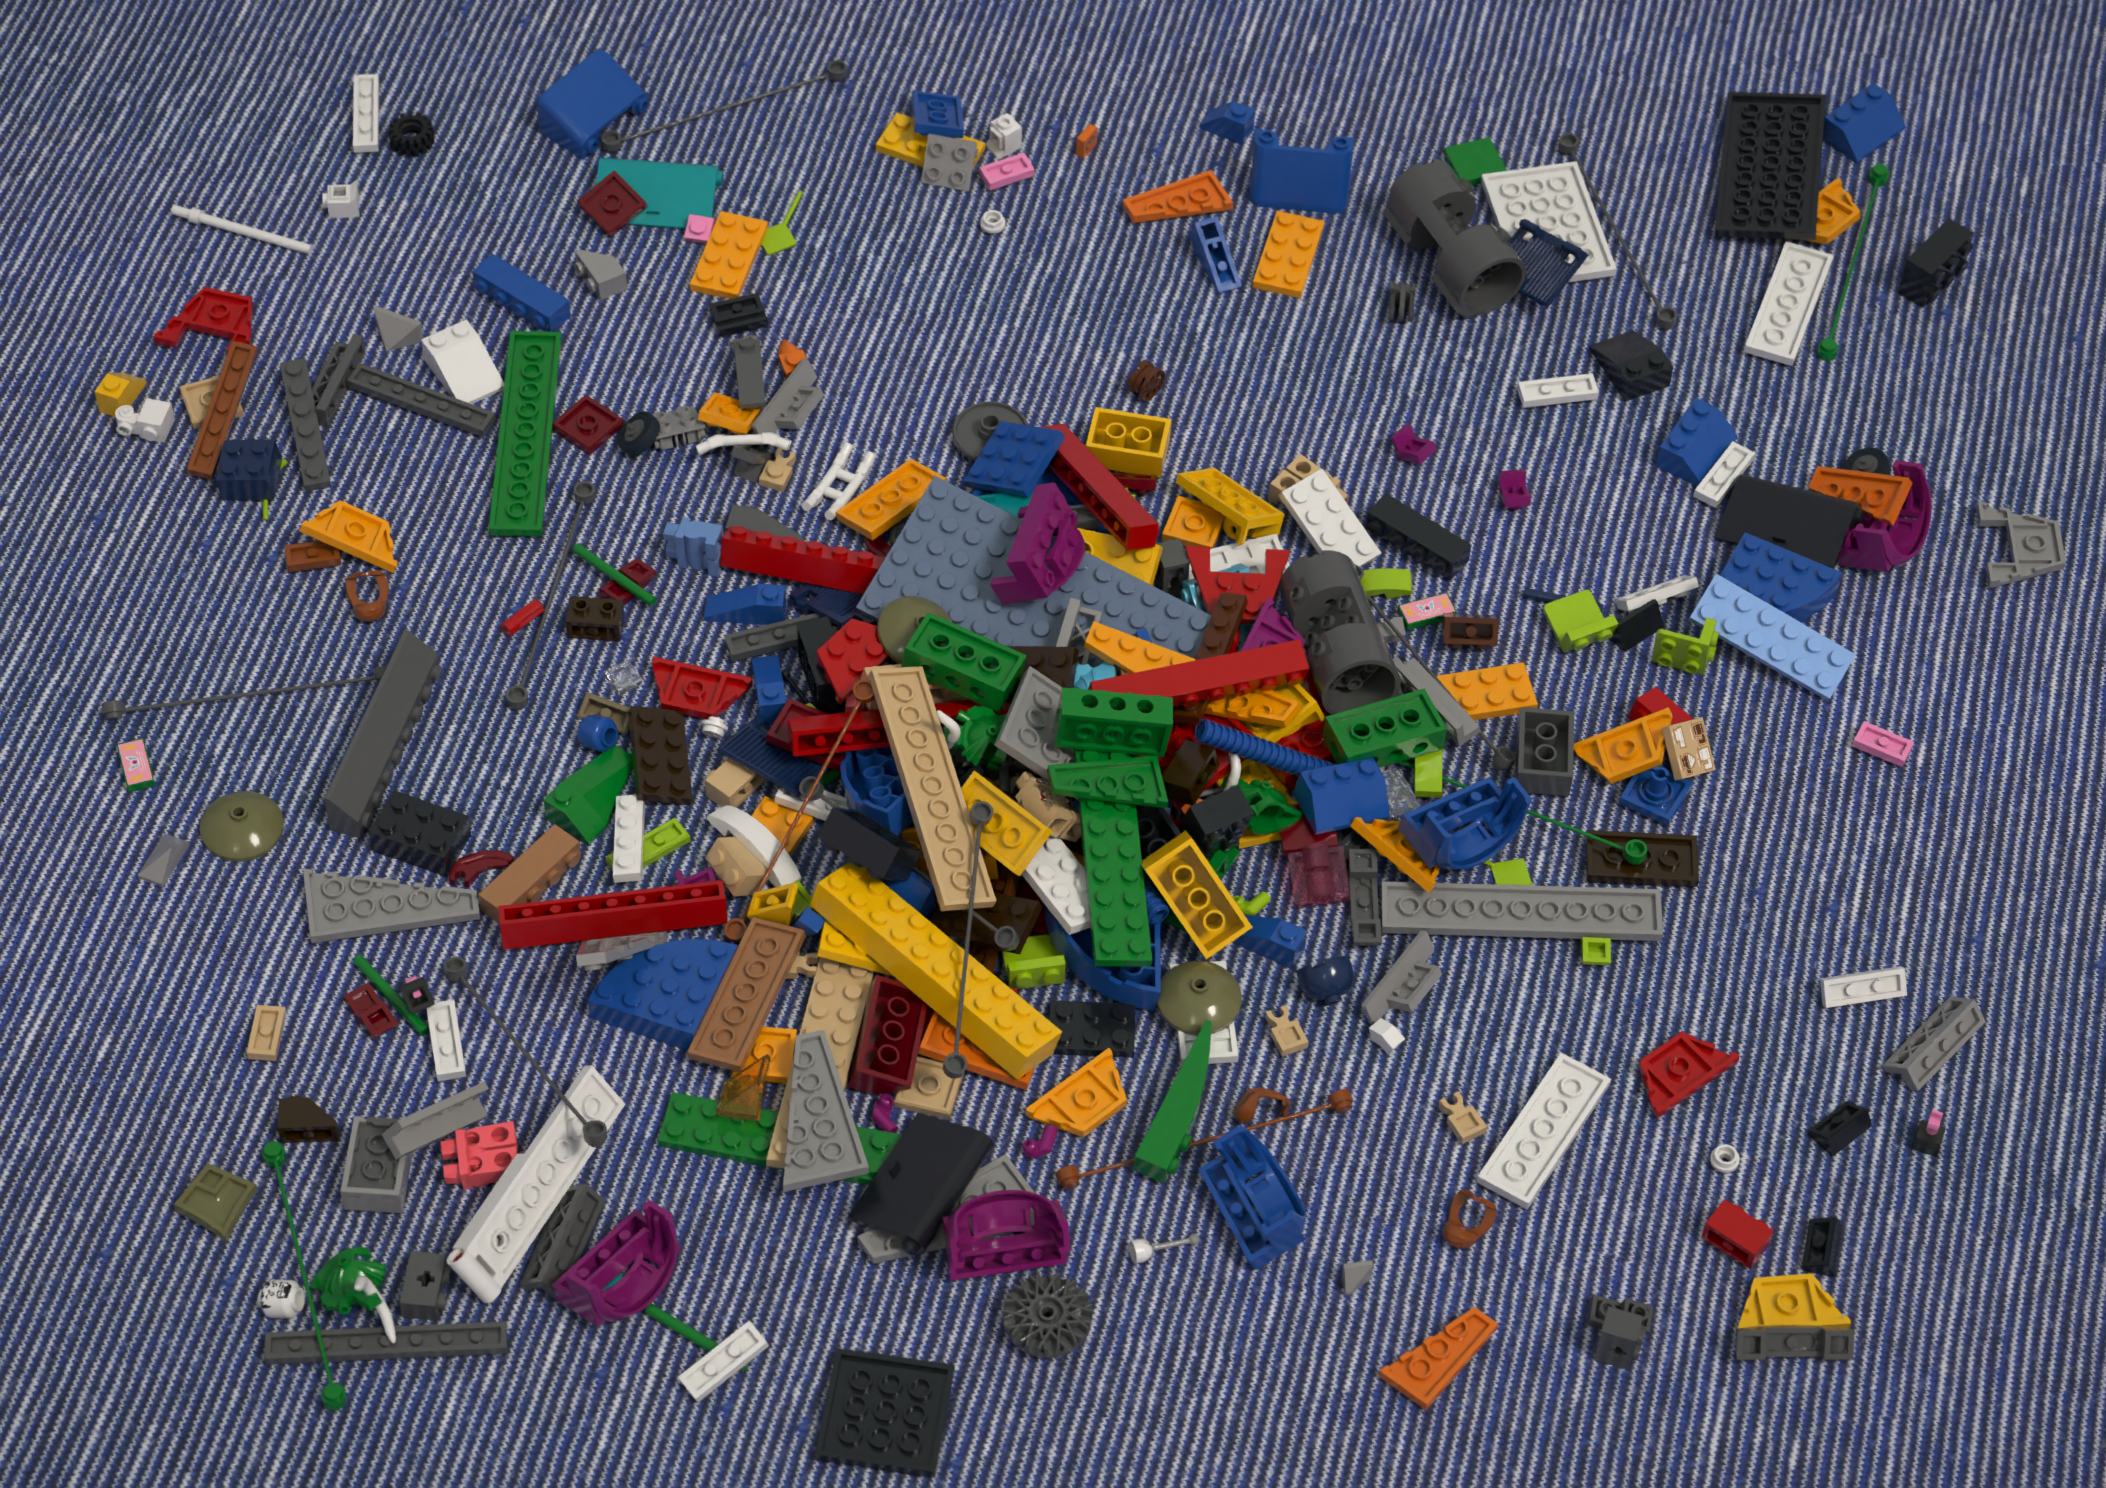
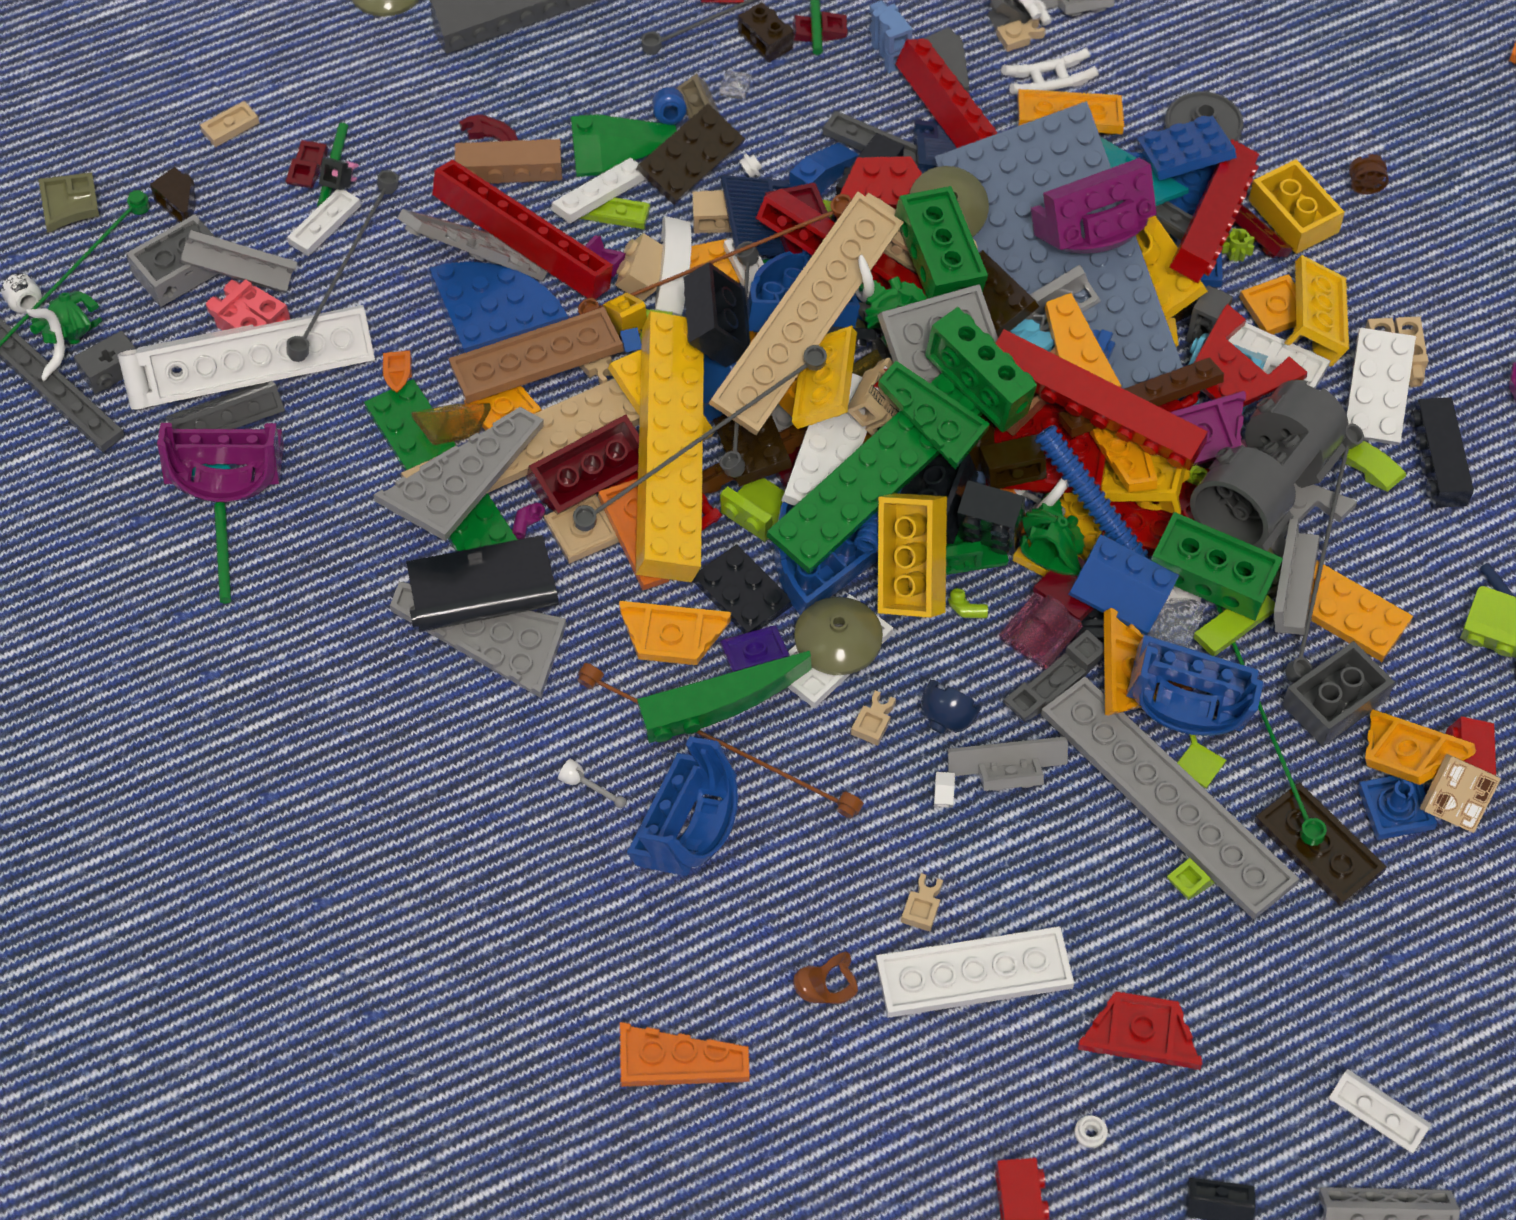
camera: 50 degrees right, 5 degrees up
light grey wing [303,868,480,943] -> none
black brick [369,790,471,877] -> none
red wing [652,656,753,720] -> none
white plate [678,1321,769,1402] -> none
blue slope [704,584,786,625] -> none
black piece [815,1348,955,1478] -> none
magenta piece [942,1190,1071,1280] -> none
dark grey wheel [1003,1272,1092,1358] -> none
magenta arm [1022,1125,1058,1159] -> none
blue slope [1232,914,1307,970] -> none
dark orange piece [1233,1088,1291,1124] -> none
light grey slope [1341,1260,1373,1296] -> none
tile [1397,592,1457,631] -> none
reddish brown brick [1441,613,1499,649] -> none
dark grey slope [1586,1294,1653,1335] -> none
dark grey brick [1594,1306,1646,1370] -> none
none -> orange plate [383,350,412,393]
none -> dark purple tile [720,625,790,672]

